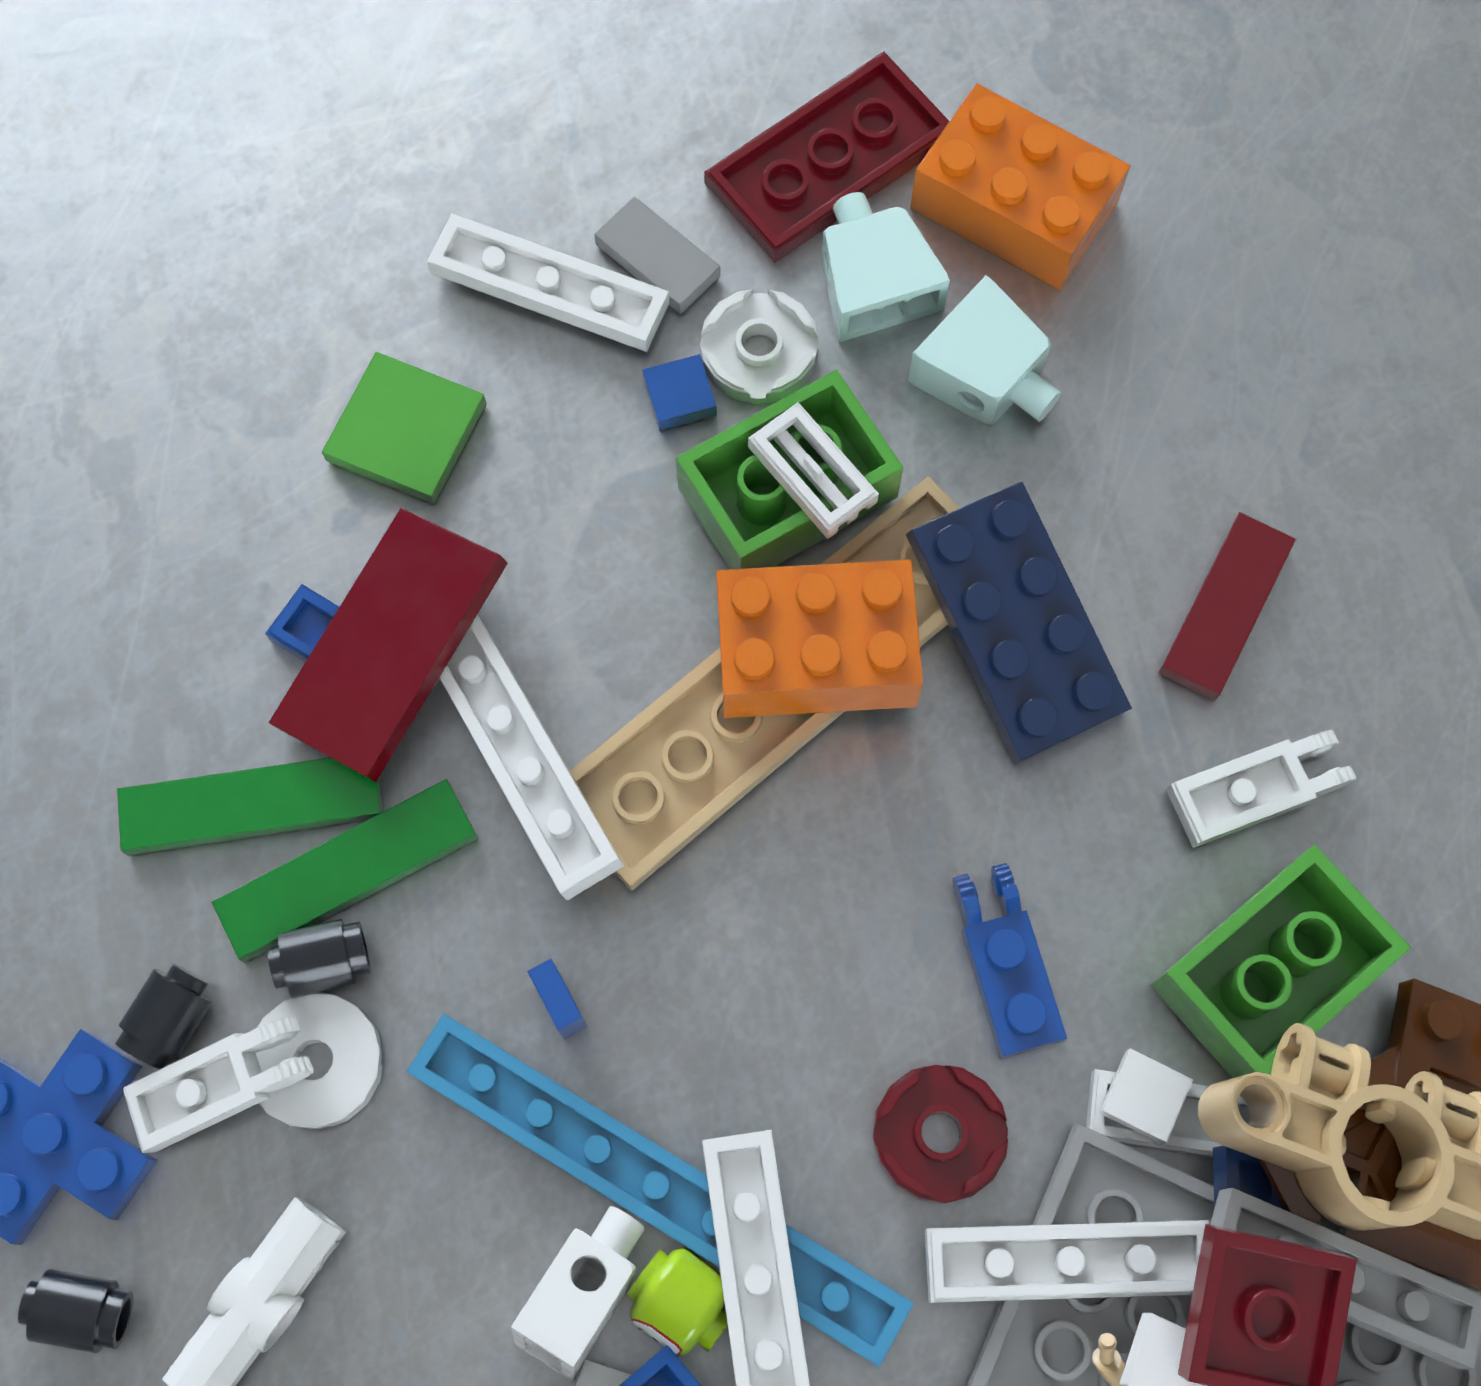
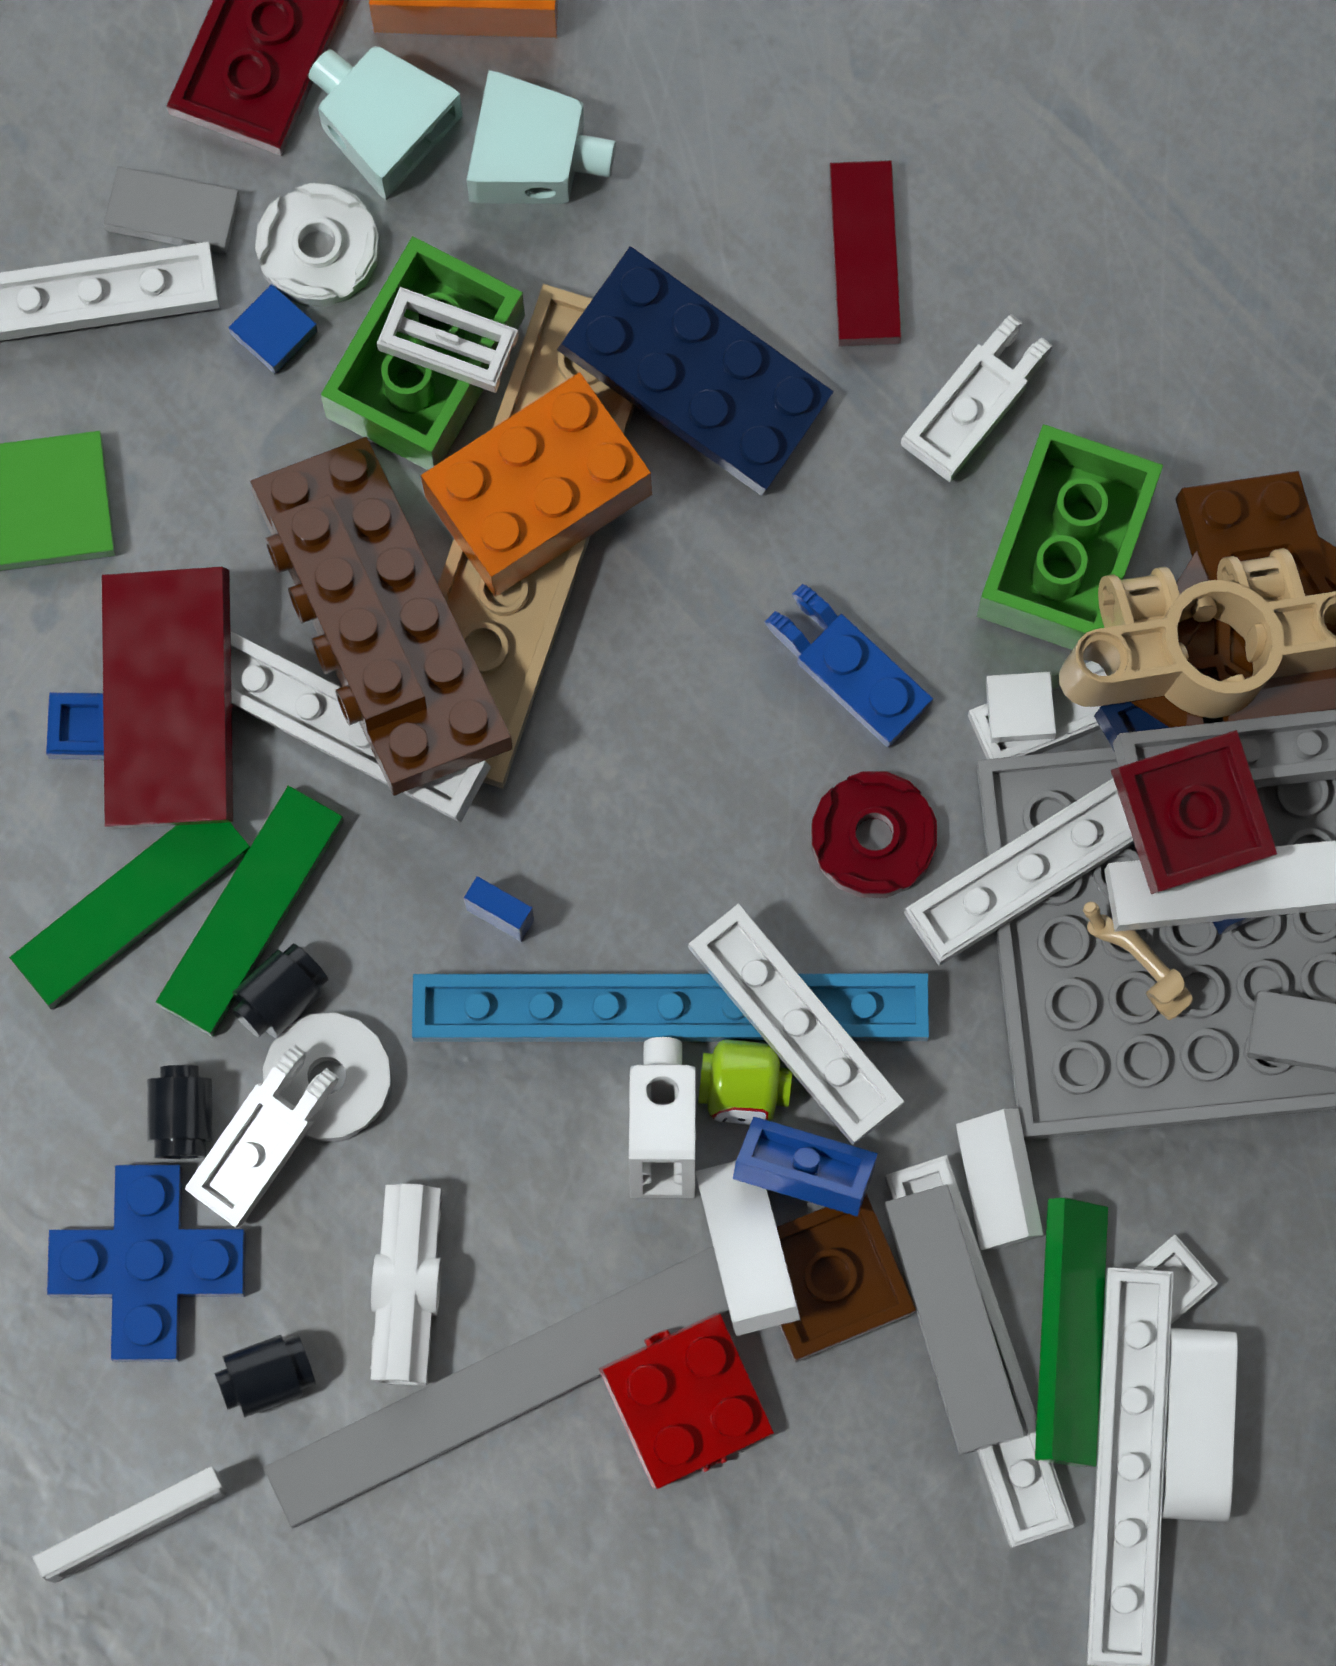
camera: 30 degrees left, 5 degrees up
none -> reddish brown plate [250,436,513,796]

